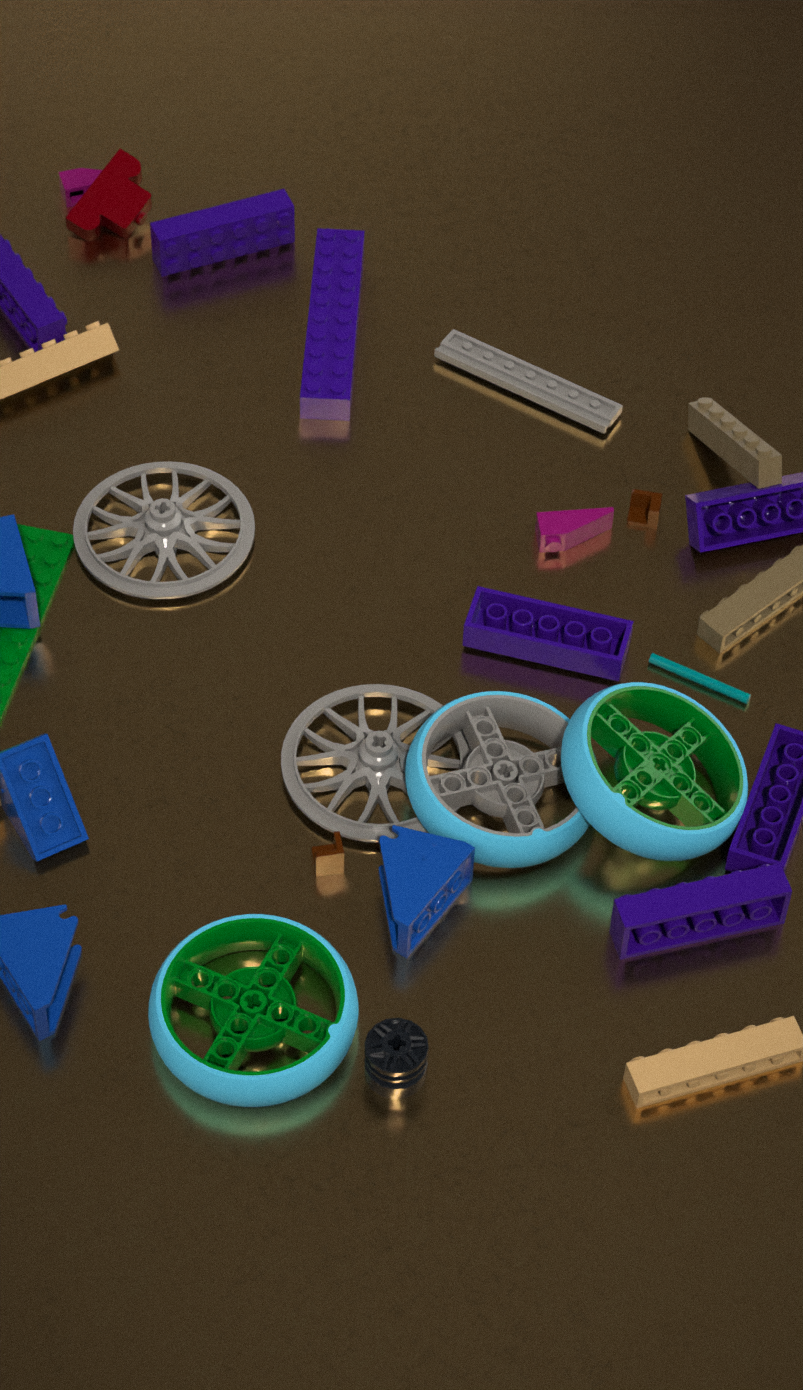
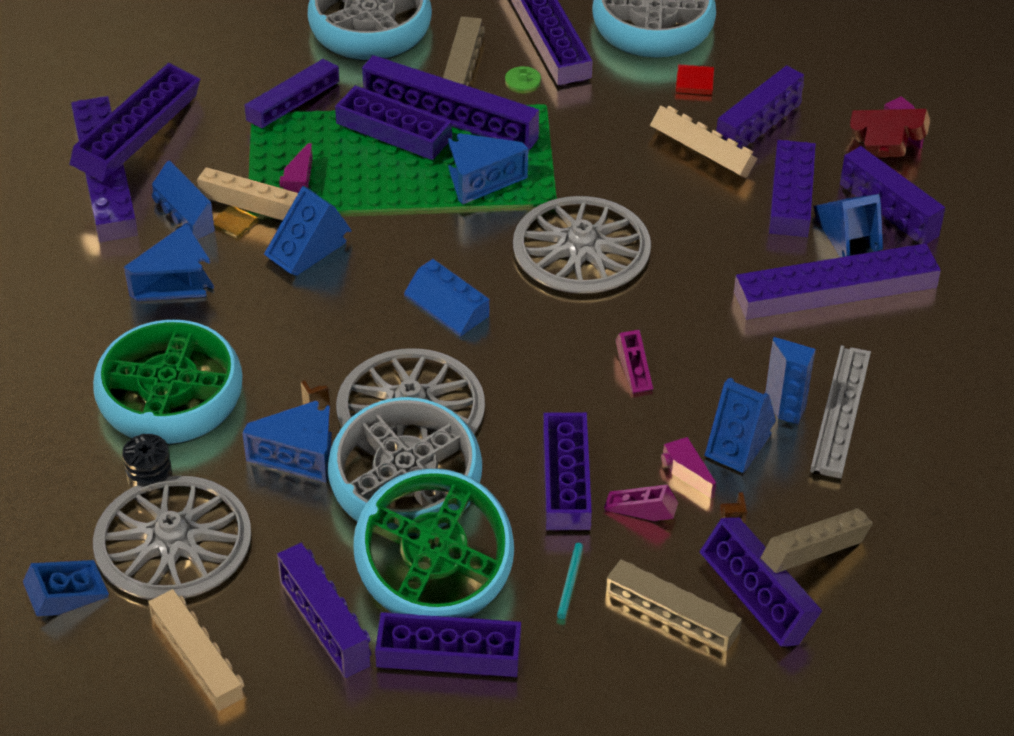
camera: 75 degrees right, 5 degrees down
none -> blue slope [23,560,109,616]
none -> light grey wheel [93,476,251,600]
none -> blue slope [404,259,489,337]
none -> magenta slope [604,484,679,521]
none -> magenta slope [615,330,653,394]
none -> blue ladder [704,378,776,473]
none -> blue slope [765,337,815,425]
none -> dark purple brick [769,140,816,237]
none -> blue ladder [813,194,883,257]

